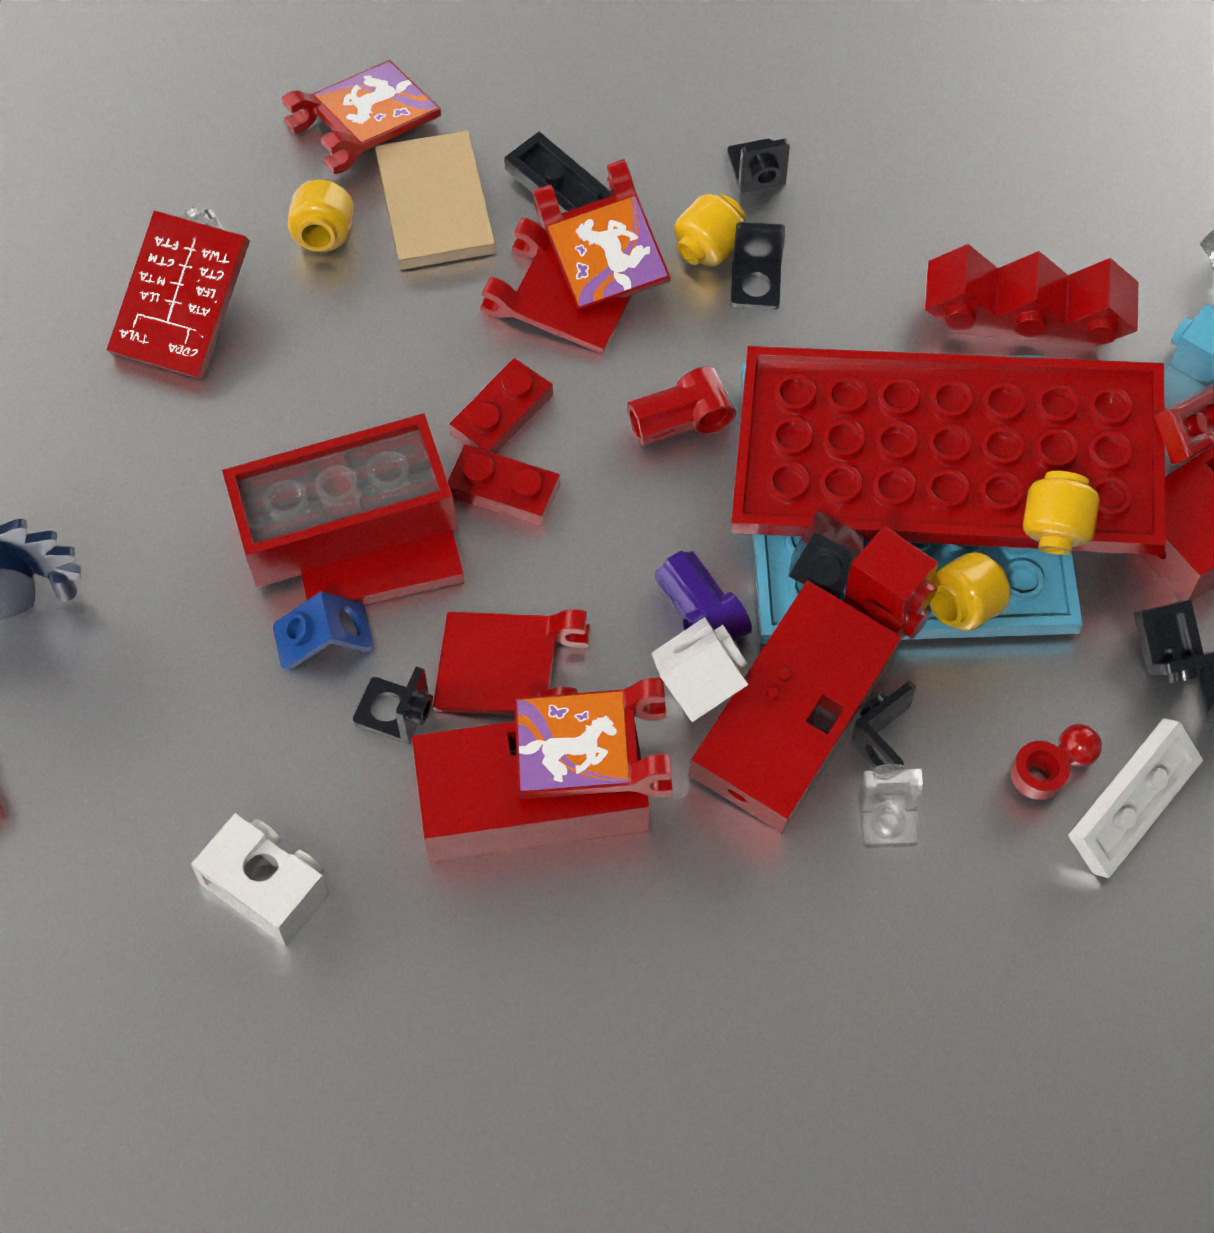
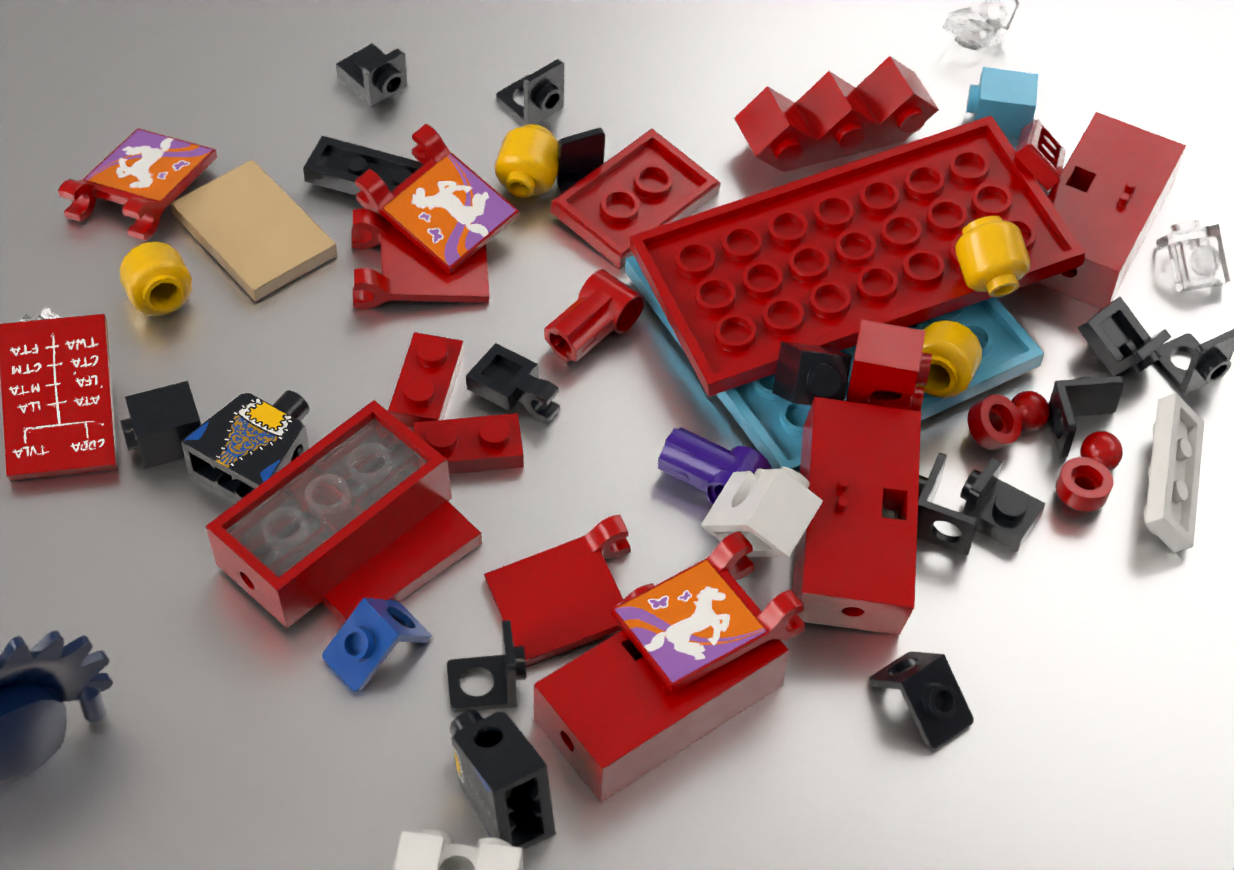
camera: 30 degrees left, 10 degrees down
clear bracket [858,764,924,848] -> none
none -> black brick [120,381,201,469]
none -> torso [181,390,310,501]
none -> black bracket [336,43,408,107]
none -> black torso [450,710,556,850]
none -> black plate [465,343,560,423]
none -> red tile [550,128,721,269]
none -> black bracket [869,651,974,748]
none -> black bracket [960,457,1046,552]
none -> red plate [967,391,1050,450]
none -> black bracket [1048,376,1125,458]

